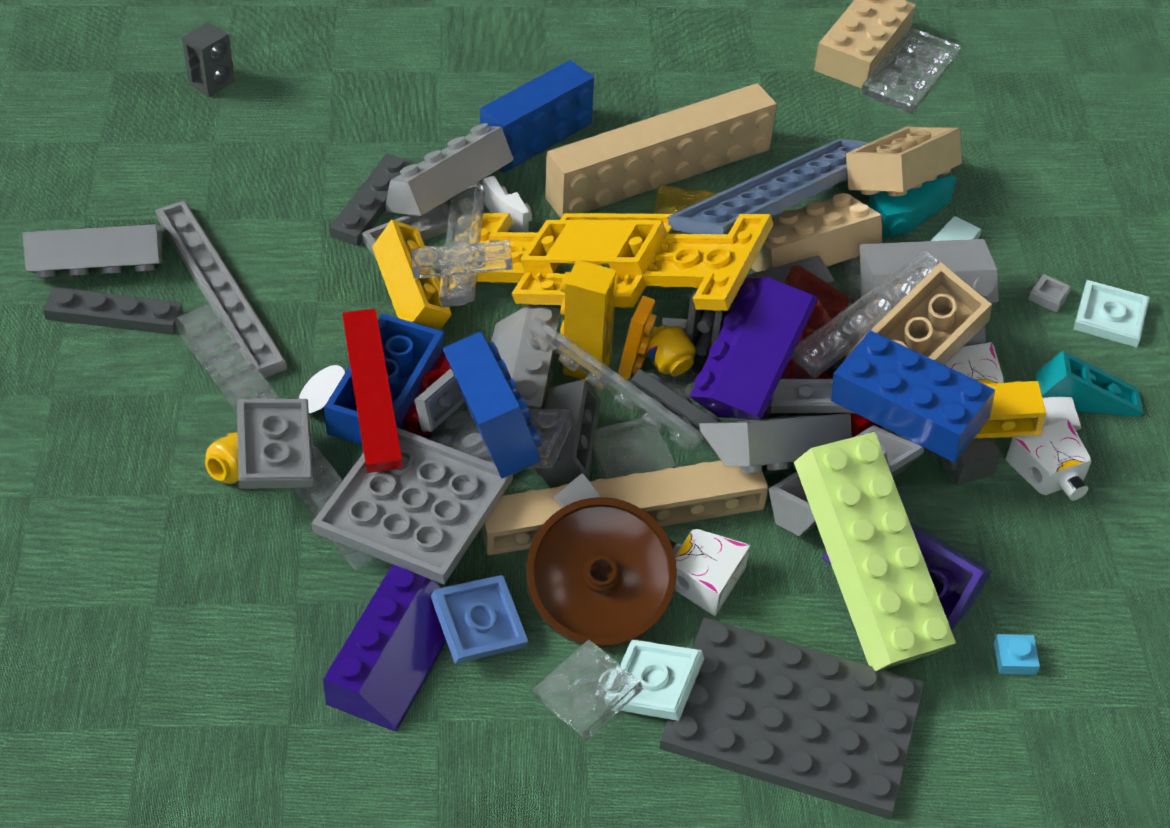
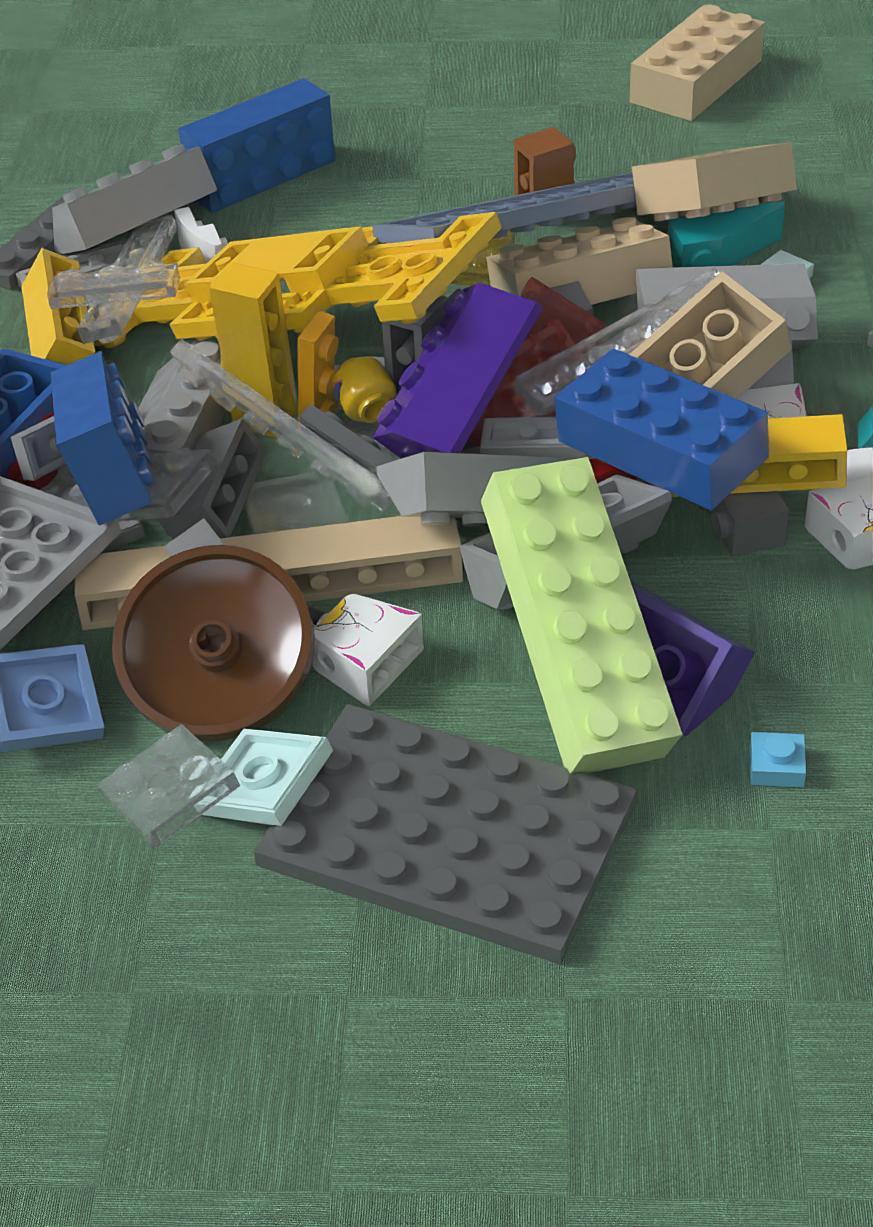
camera: 10 degrees right, 5 degrees down
tan brick [545,83,777,218] -> none
clear plate [861,27,962,114] -> none
none -> dark orange brick [513,126,576,224]

